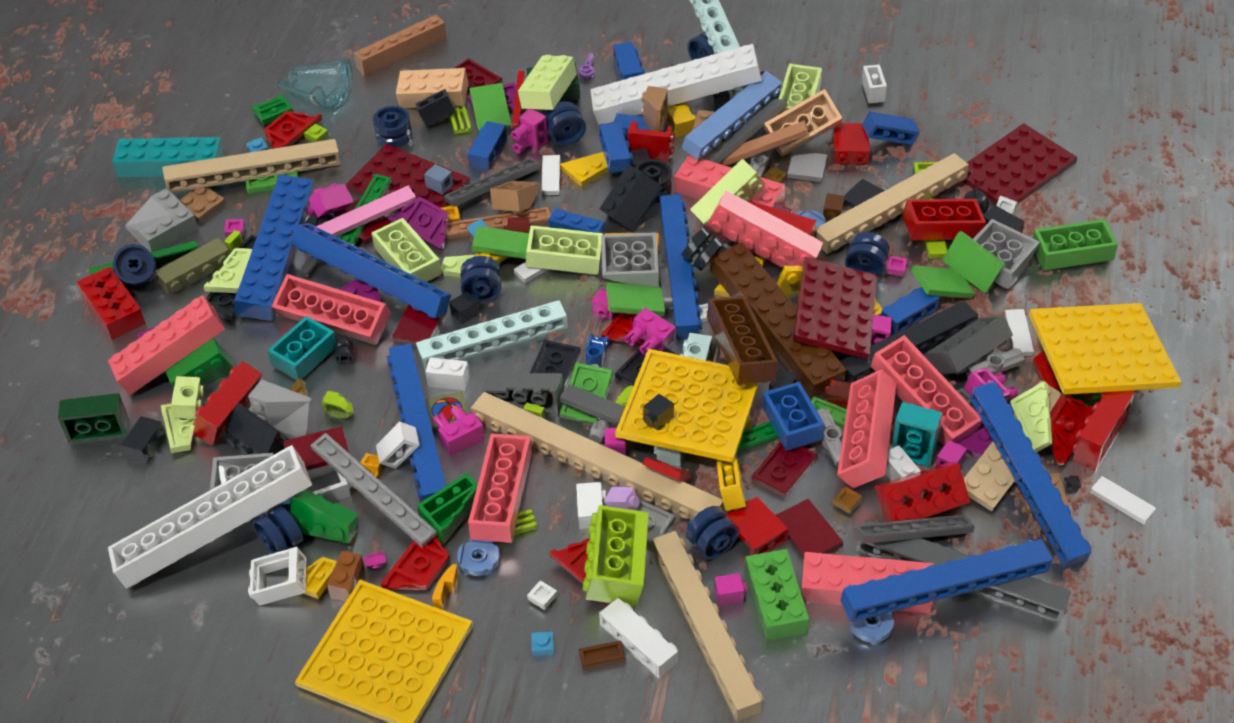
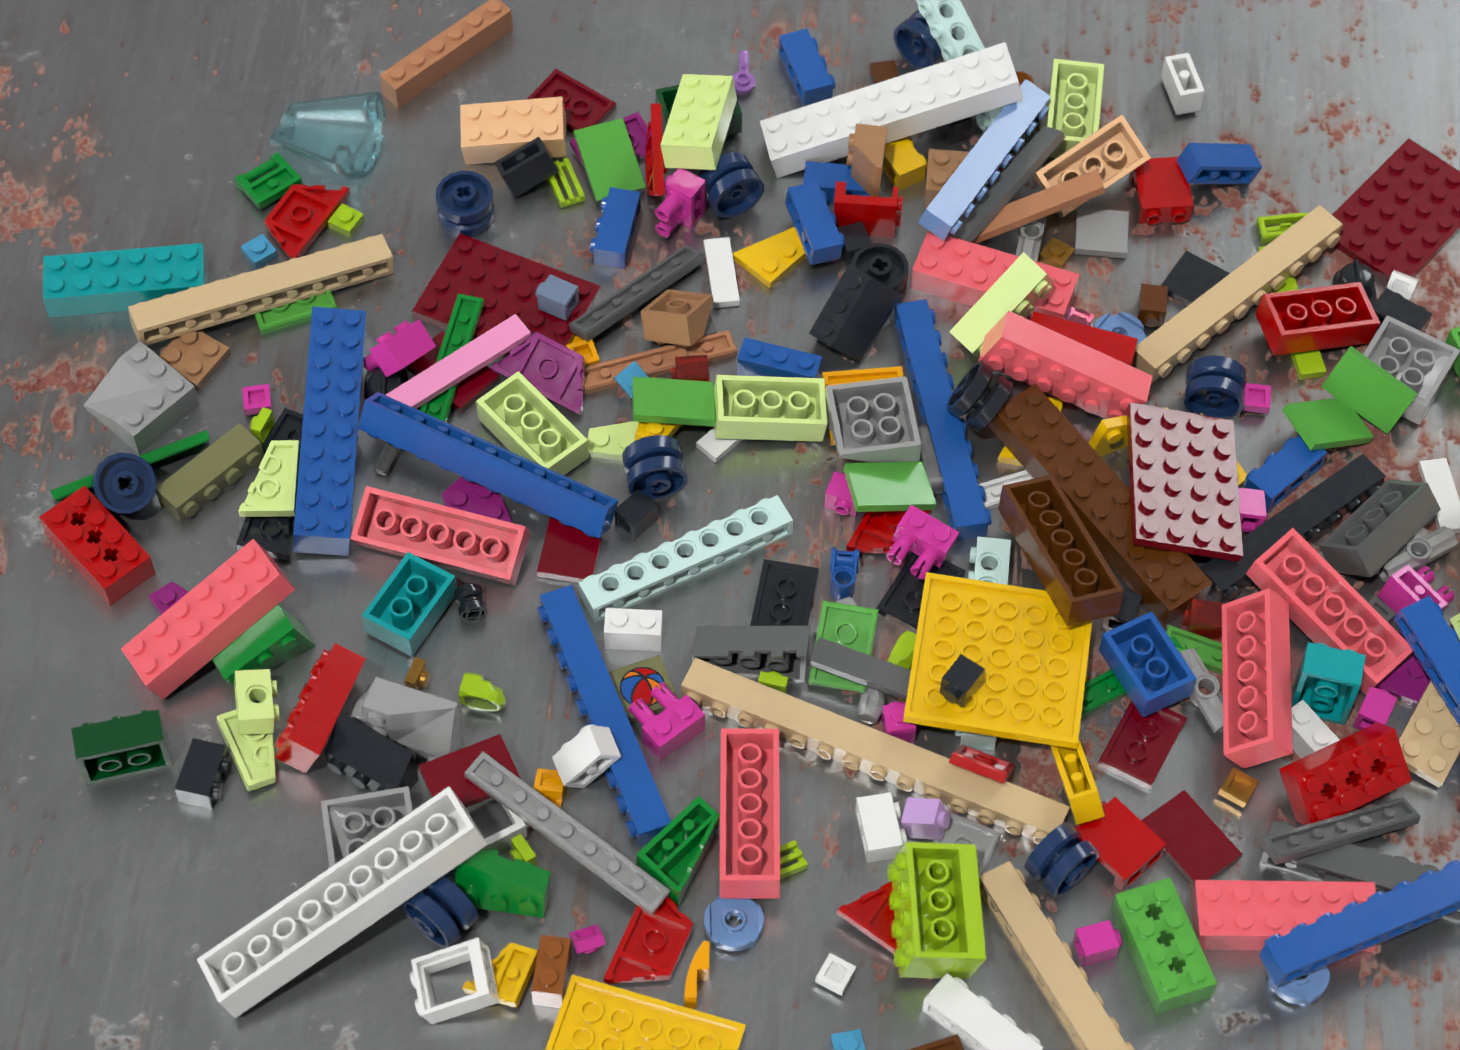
camera: 10 degrees left, 10 degrees up
none -> lime plate [509,833,537,866]

